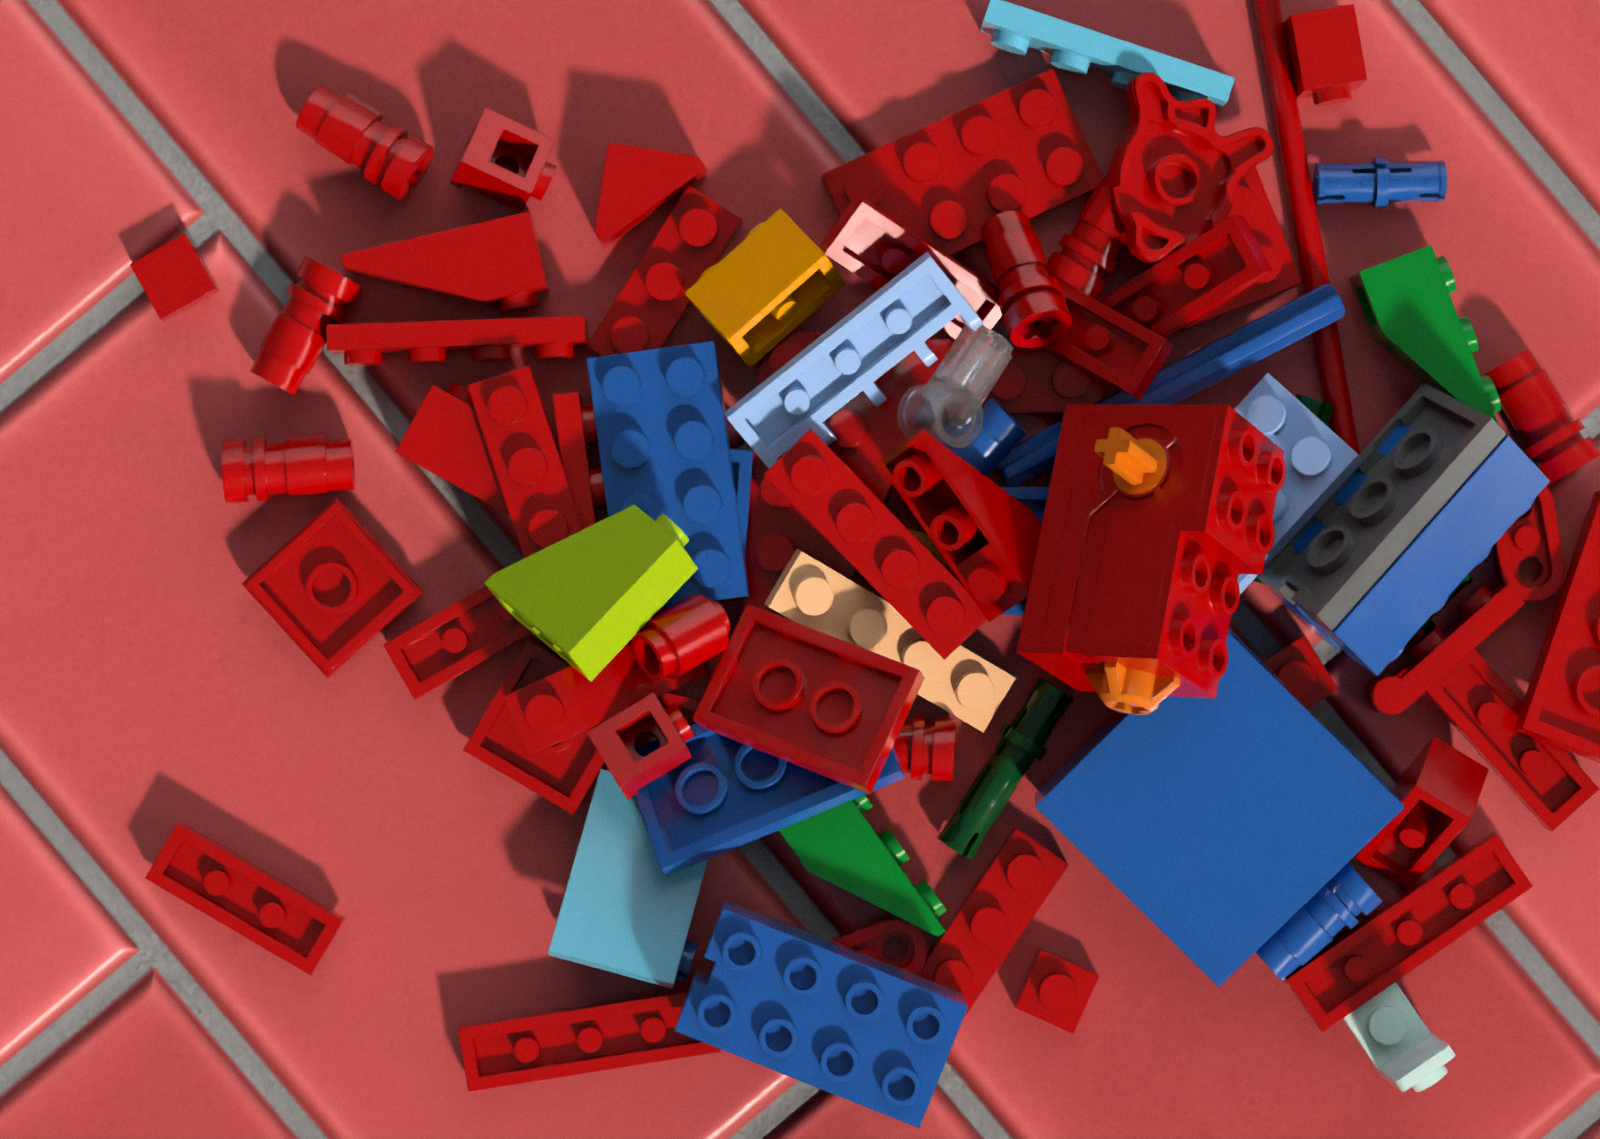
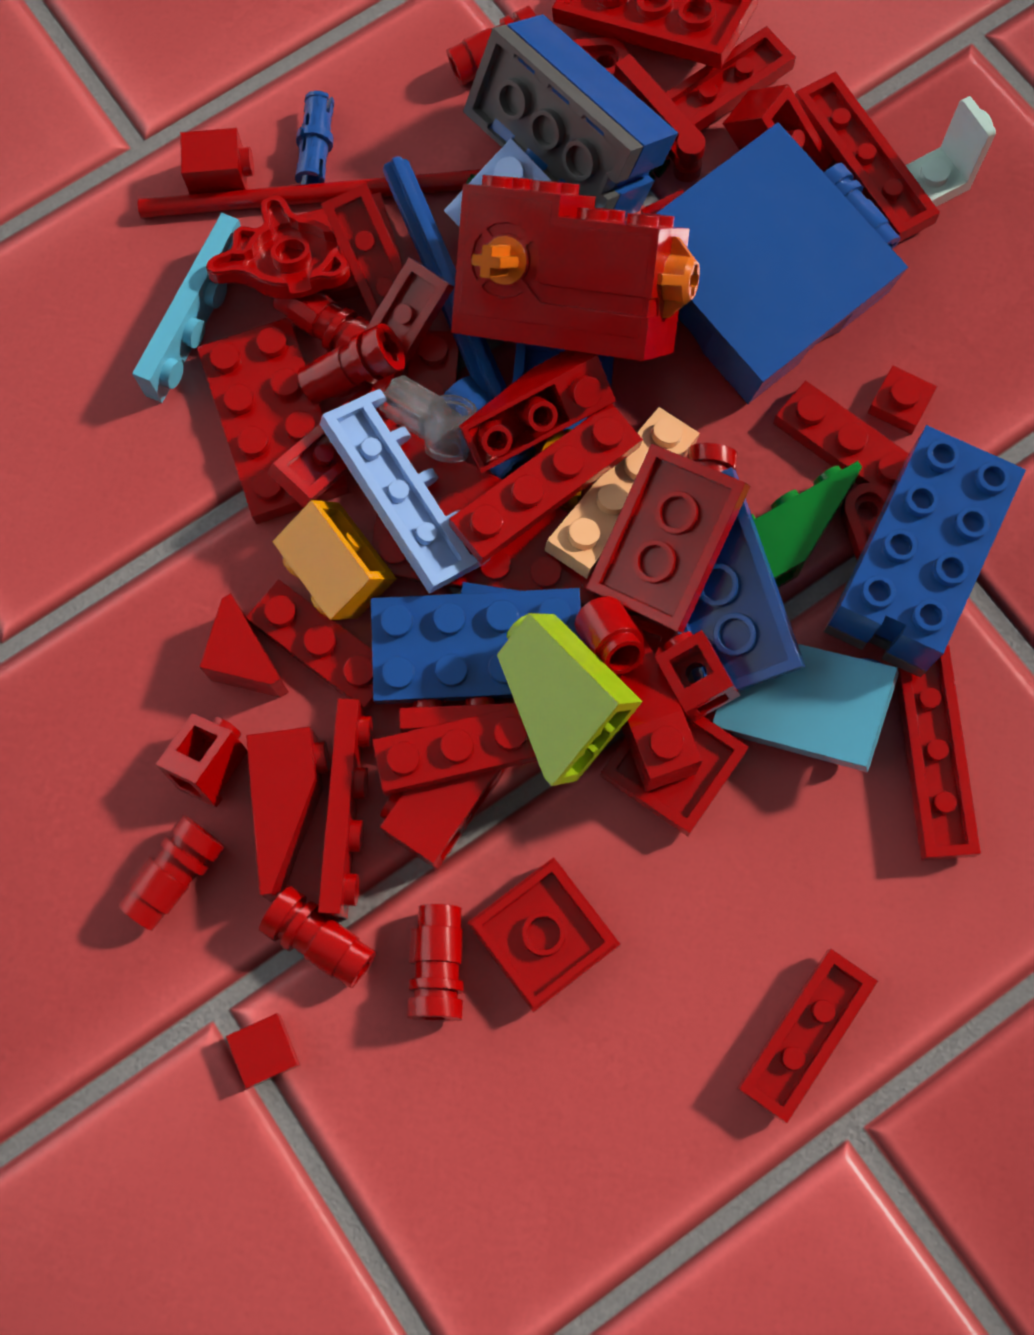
camera: 80 degrees left, 15 degrees down
red plate [383,586,532,700] -> none
dark green pin [937,677,1074,860] -> none
green slope [1349,245,1501,425] -> none

